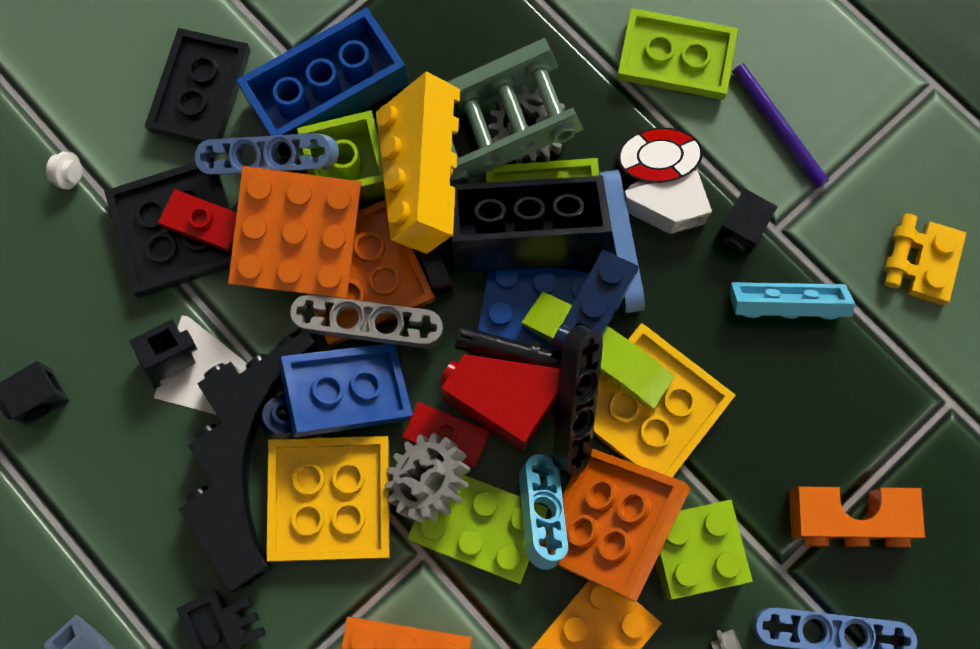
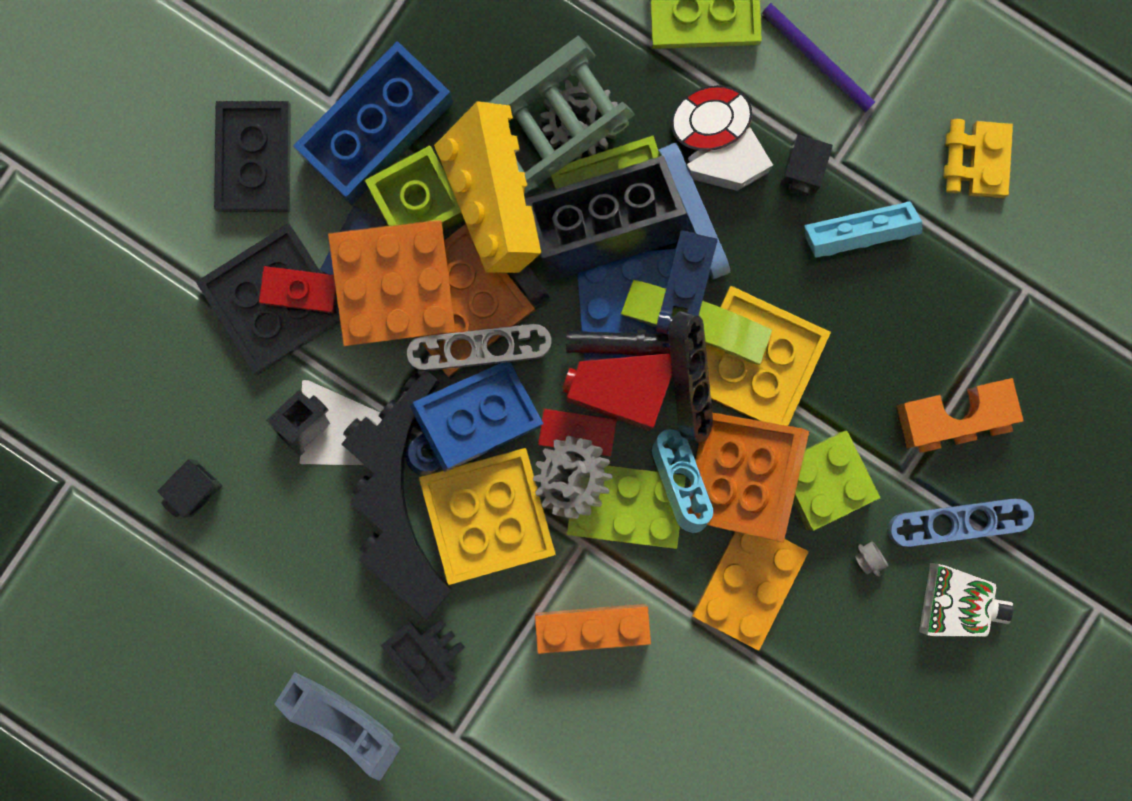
camera: 15 degrees left, 10 degrees up
white plate [46,151,82,190] -> none
medium blue beam [195,133,339,175] -> none

